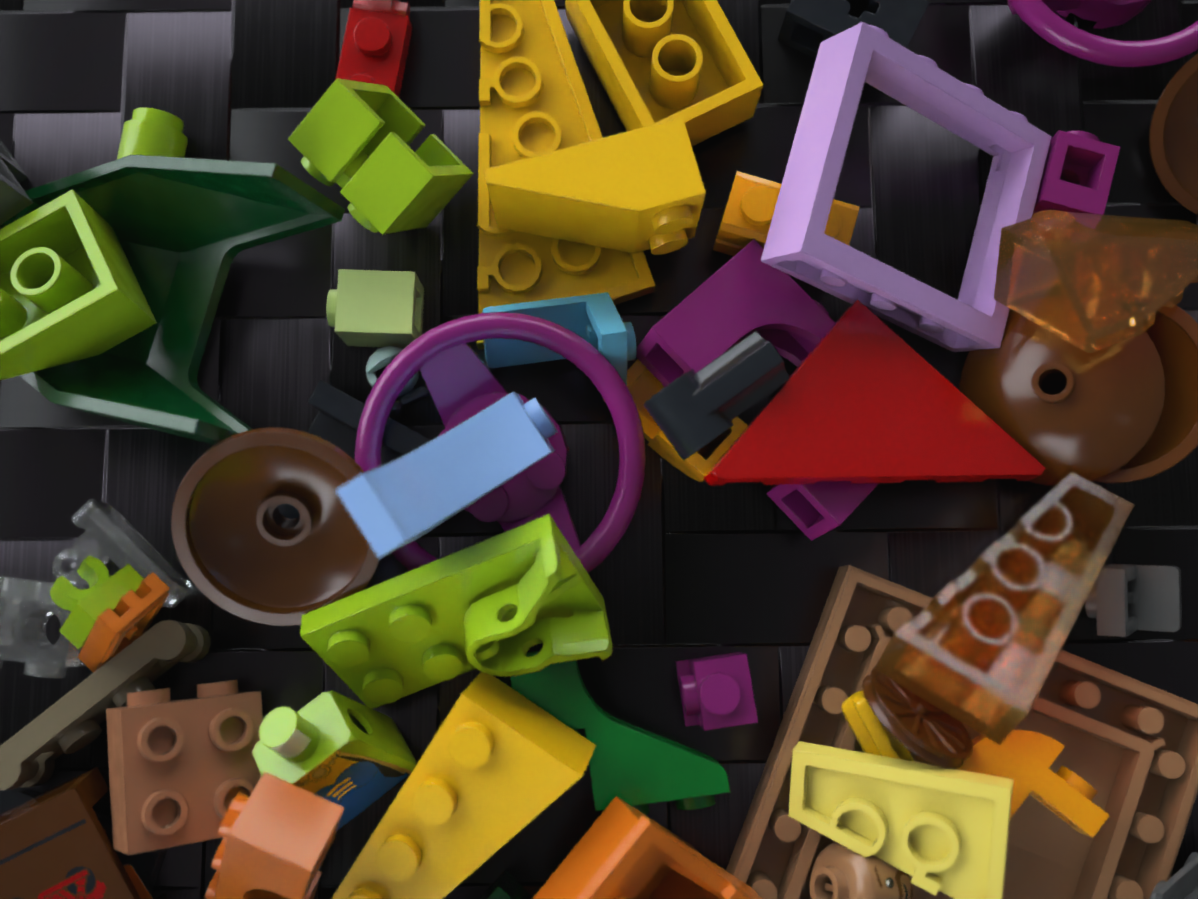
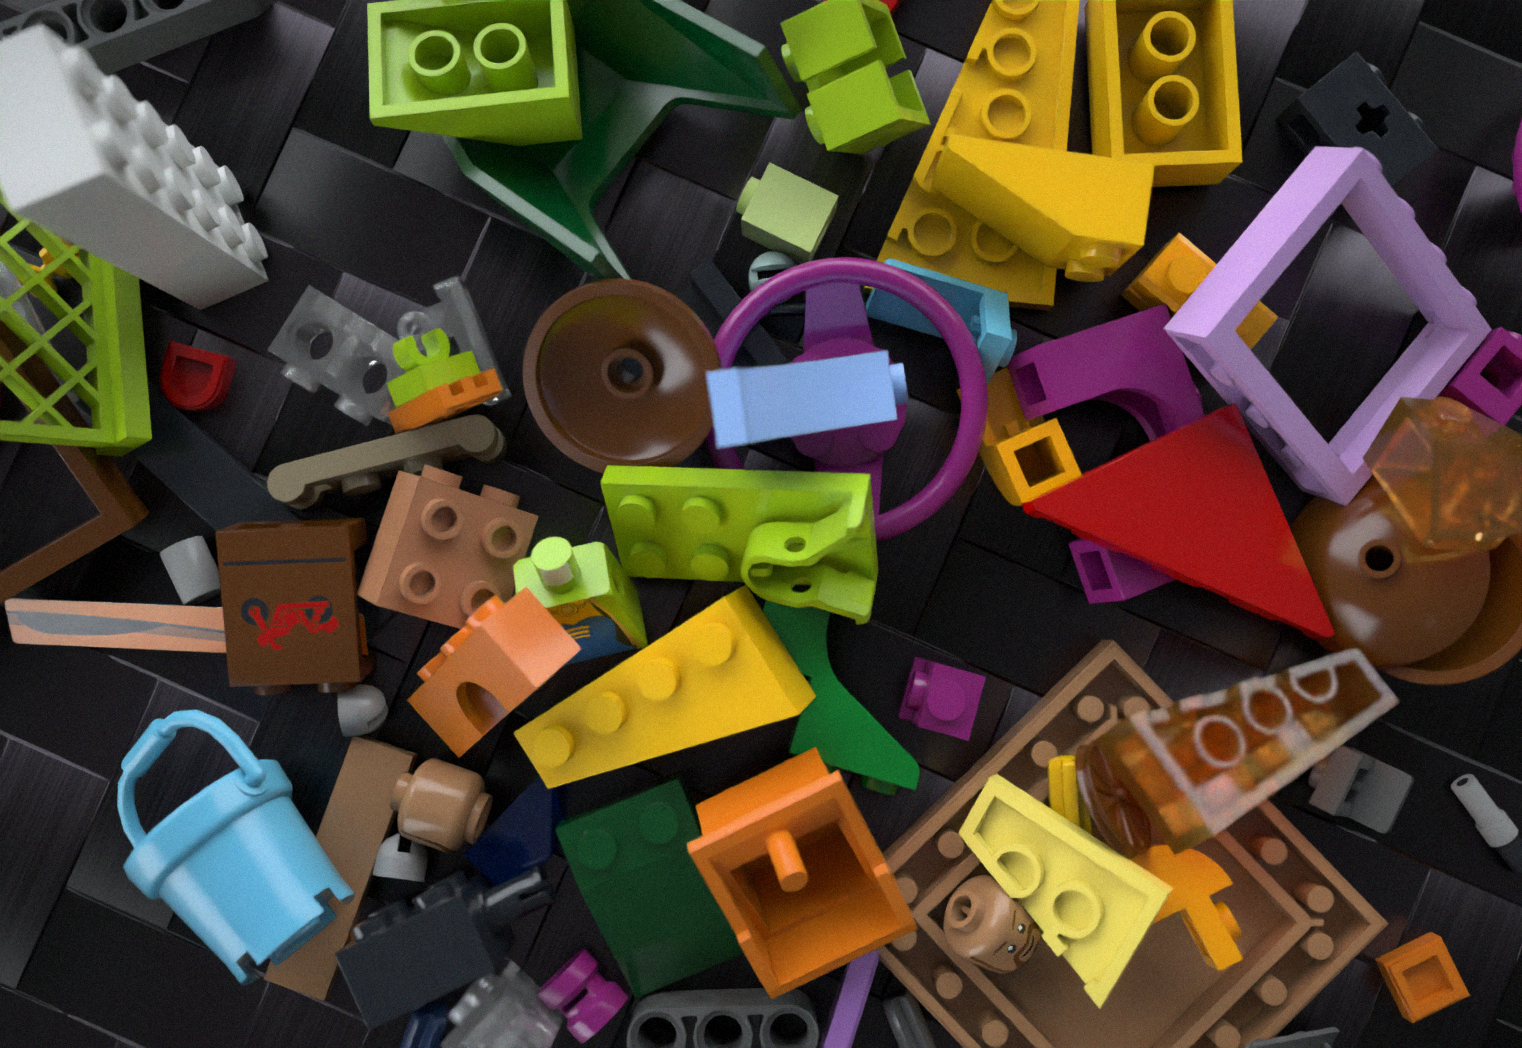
camera: 25 degrees right, 5 degrees up
black piece [643,331,790,461] -> none

